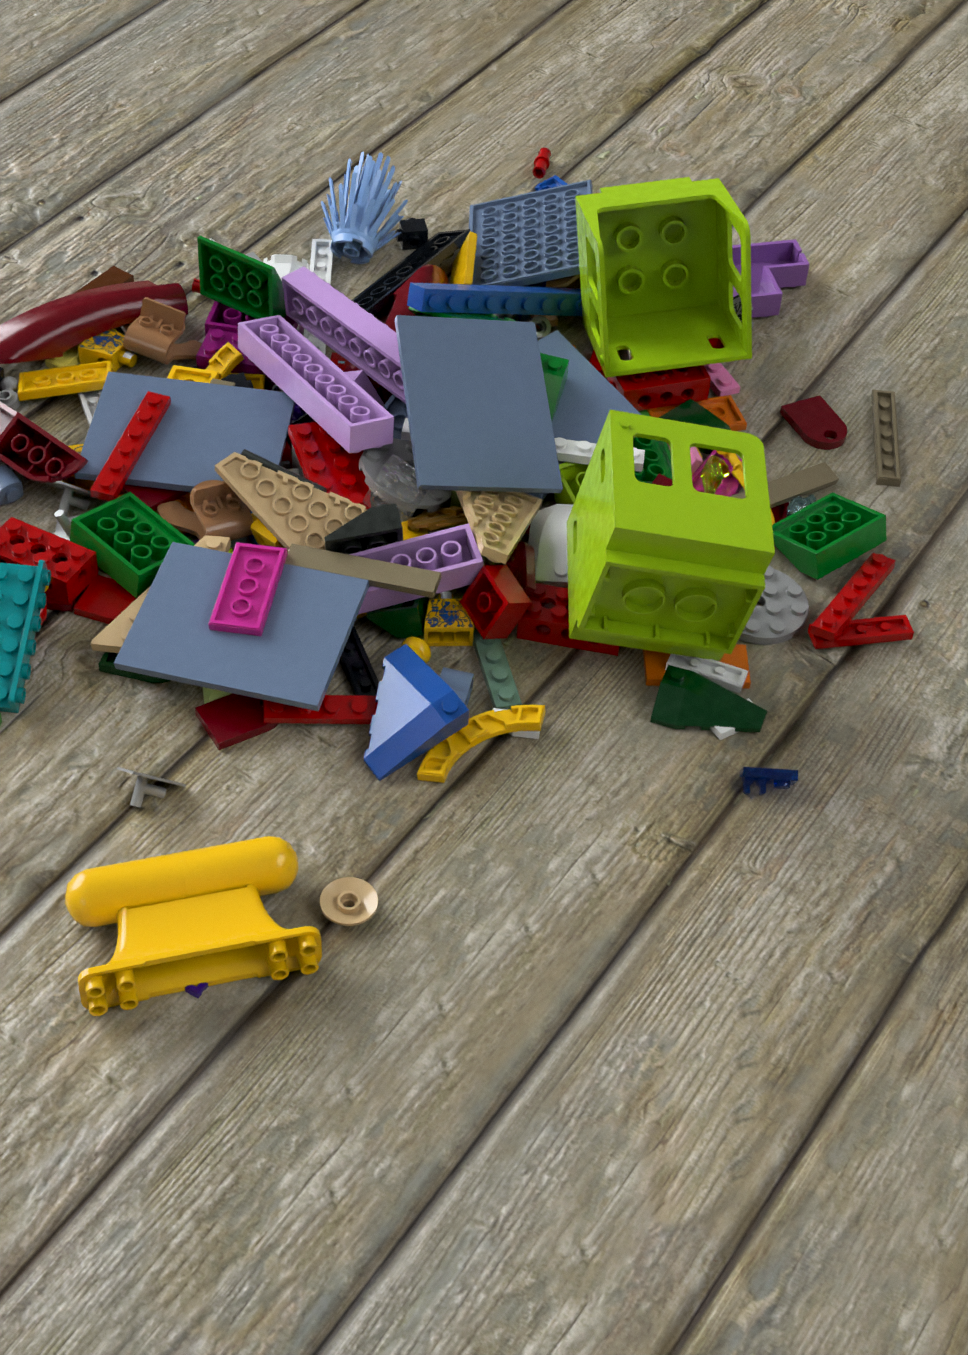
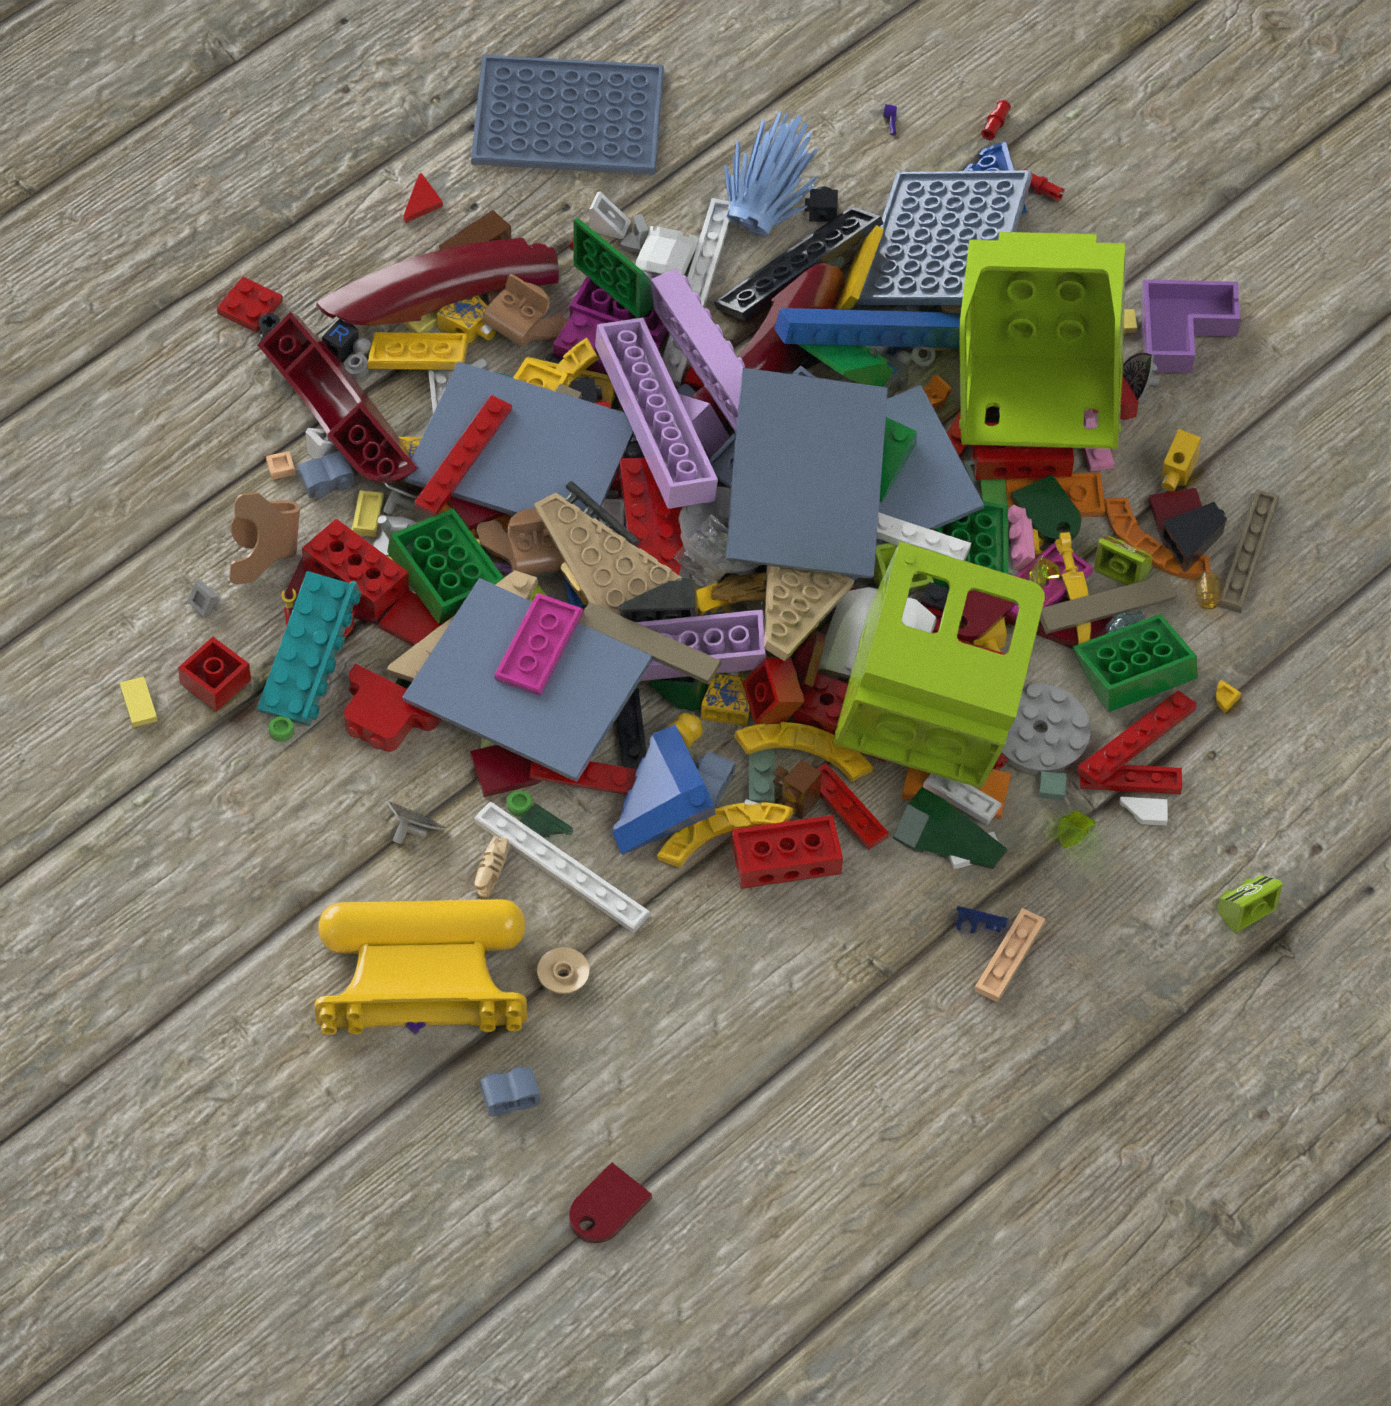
camera: 15 degrees right, 10 degrees up
none -> red brick [344,663,442,752]
none -> light yellow tile [352,490,384,537]
none -> red tile [403,173,443,223]
none -> sand blue tile [471,55,664,175]
none -> white tile [474,801,650,933]
none -> tan hinge [474,836,510,899]
none -> sand blue brick [480,1067,540,1116]
none -> bright green tile [507,790,532,817]
none -> clear green tile [520,803,573,838]
none -> dark red tile [569,1162,652,1243]
none -> red brick [731,815,843,889]
none -> yellow tile [734,722,874,782]
none -> reddish brown brick [773,760,822,819]
none -> red plate [817,763,889,850]
none -> dark purple hand [883,104,897,136]
none -> light nougat plate [975,908,1045,1003]
none -> sand green tile [1039,771,1067,800]
none -> clear neon green tile [1059,810,1097,848]
none -> lime slope [1093,536,1153,586]
none -> orange tile [1104,498,1211,580]
none -> white tile [1120,797,1168,826]
none -> black slope [1160,502,1227,572]
none -> yellow torso [1161,429,1201,491]
none -> clear yellow brick [1196,571,1221,609]
none -> yellow tile [1215,679,1241,713]

